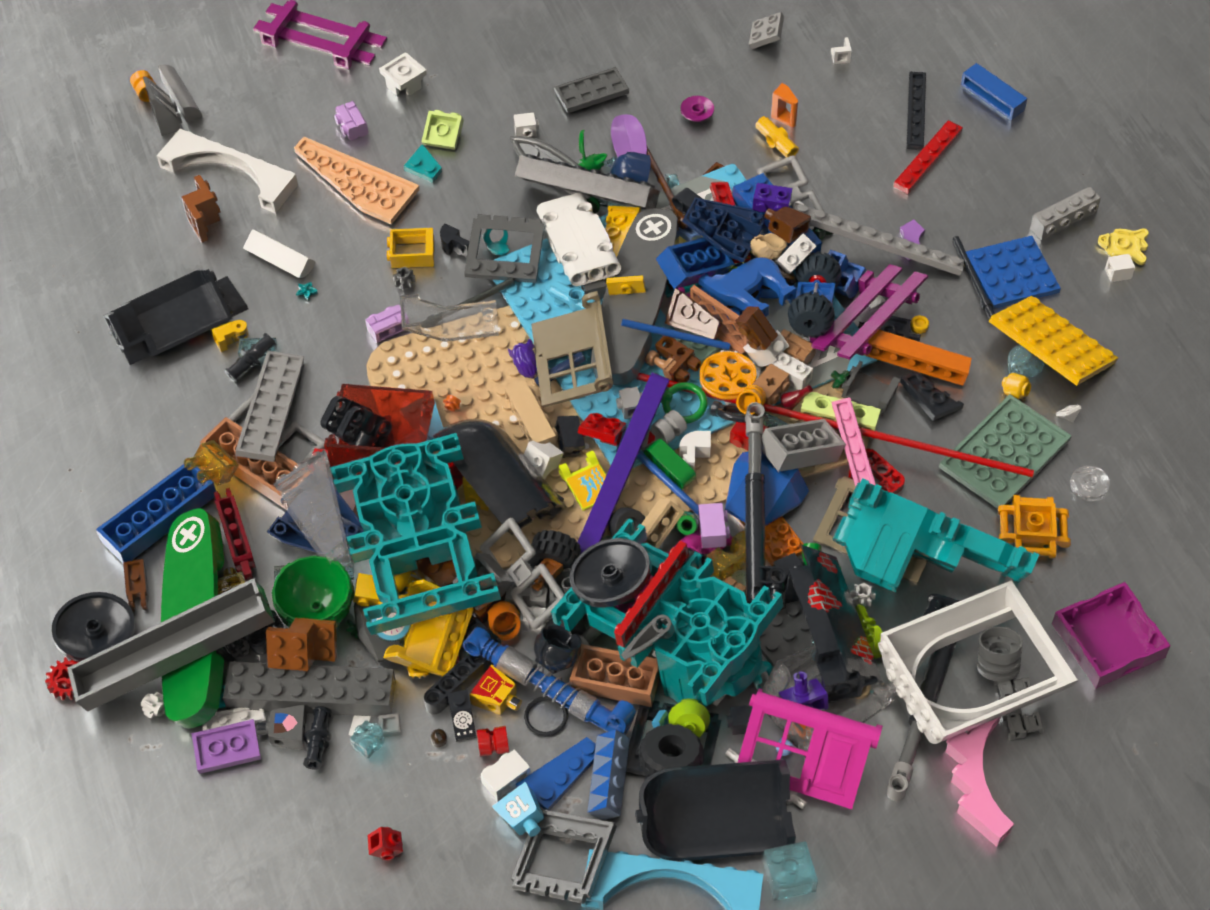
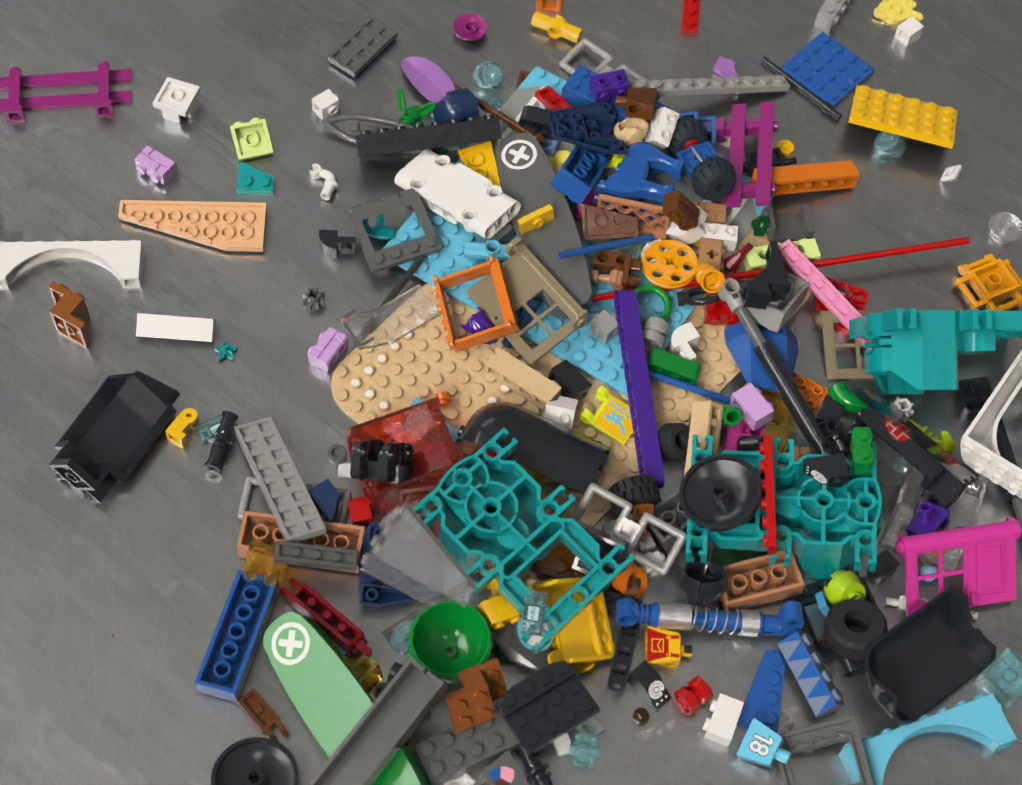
camera: 35 degrees left, 5 degrees up
yellow window [387,228,434,268] -> none
black tyre [524,696,568,736] -> none
red plate [578,413,626,447] -> none
dark grey piece [621,615,675,660] -> none
black wing [900,371,964,421] -> none
sand green plate [939,394,1071,509] -> none
yellow head [1002,373,1031,400] -> none
none -> dark grey tile [273,541,358,572]
none -> dark blue slope [308,479,340,523]
none -> white piece [309,164,338,201]
none -> orange window [432,255,520,352]
none -> clear light blue hair [472,60,506,90]
none -> black plate [502,661,600,756]
none -> clear light blue tile [521,590,548,636]
none -> black arch [741,241,791,310]
none -> black slope [802,453,849,488]
none -> green brick [850,427,874,475]

